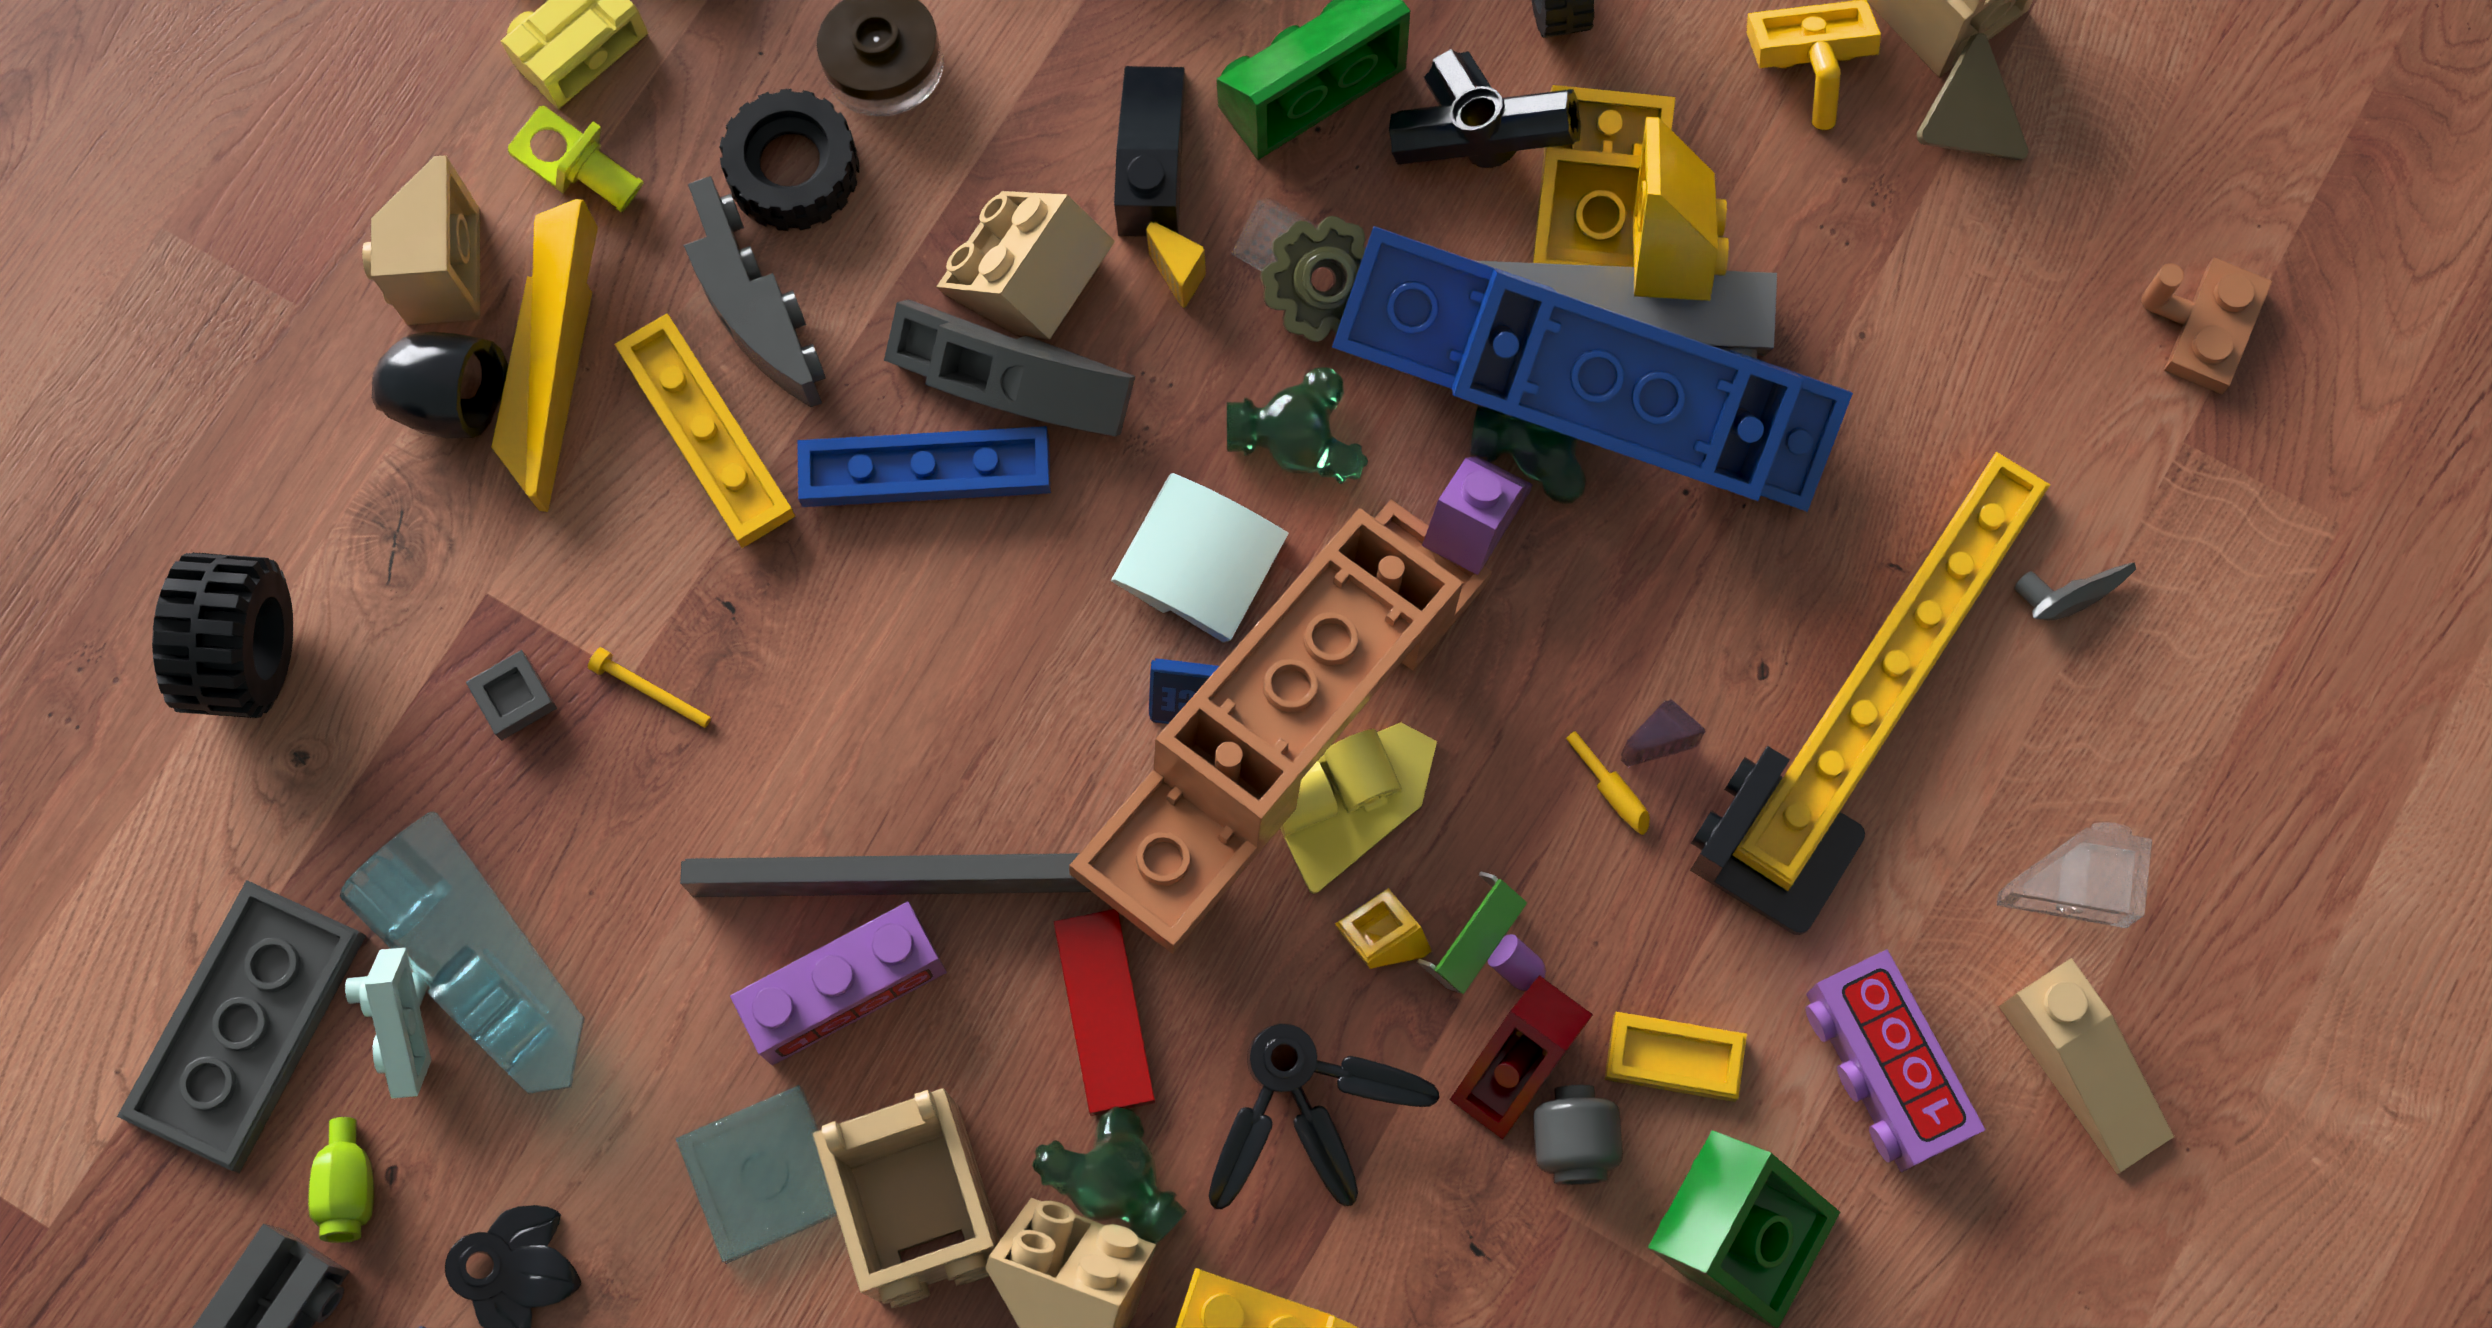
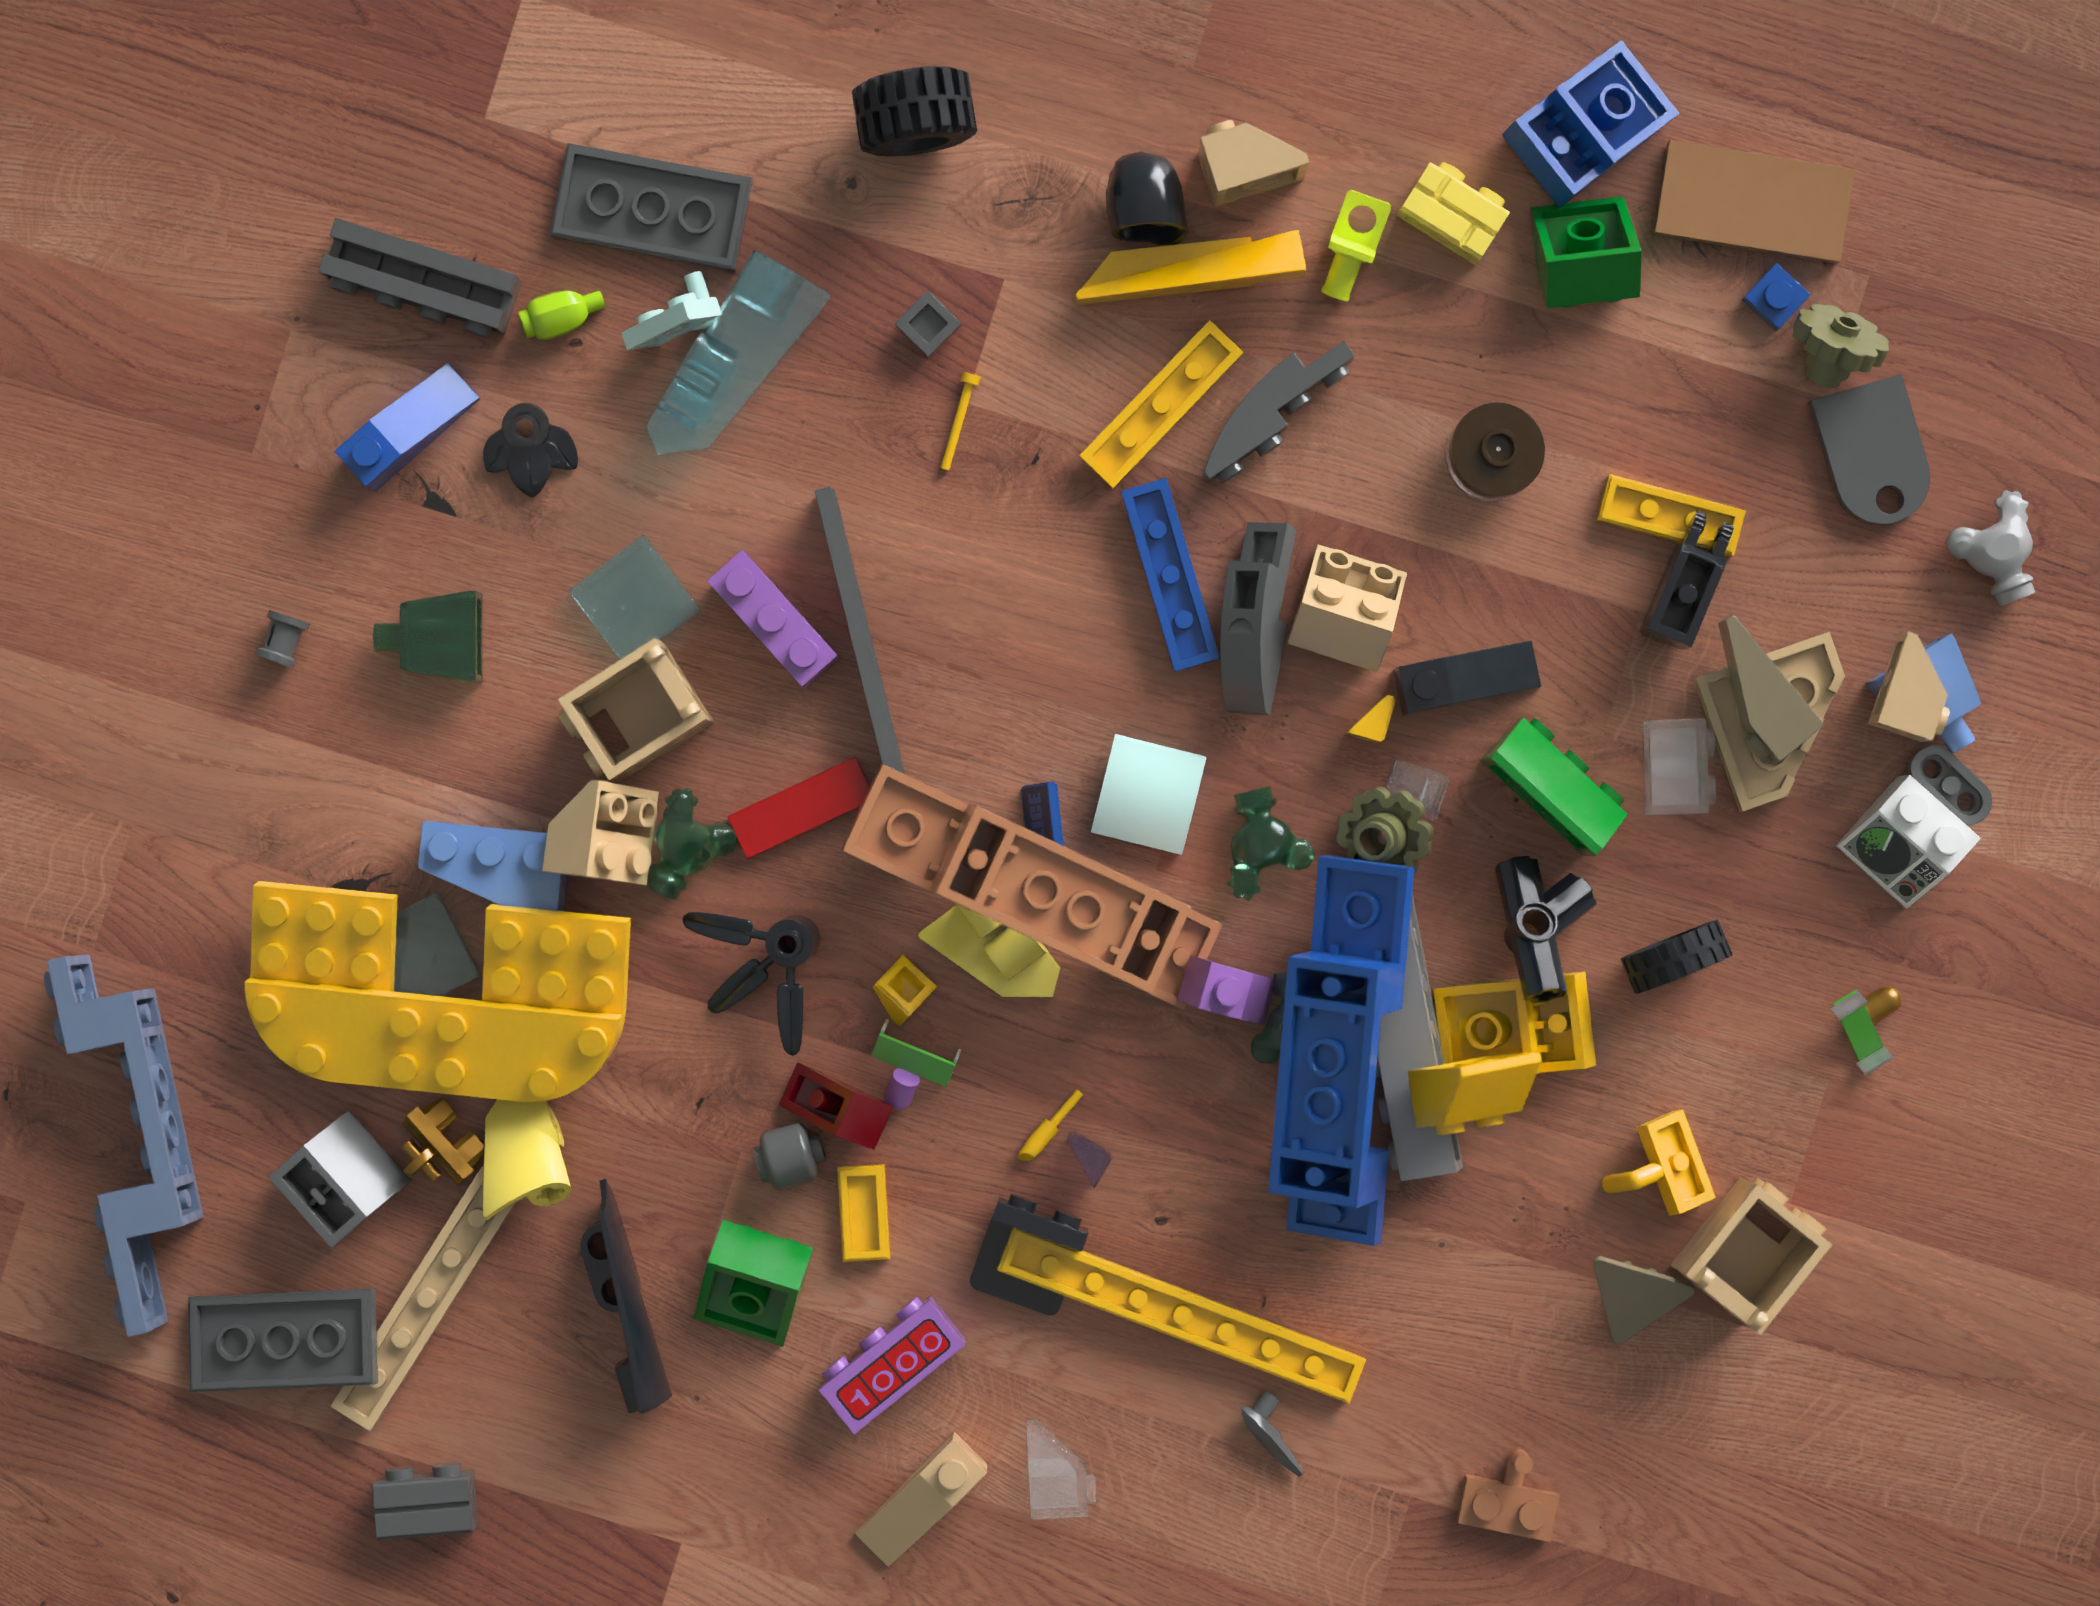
camera: 75 degrees right, 15 degrees up
black tyre [720,89,859,231] -> none

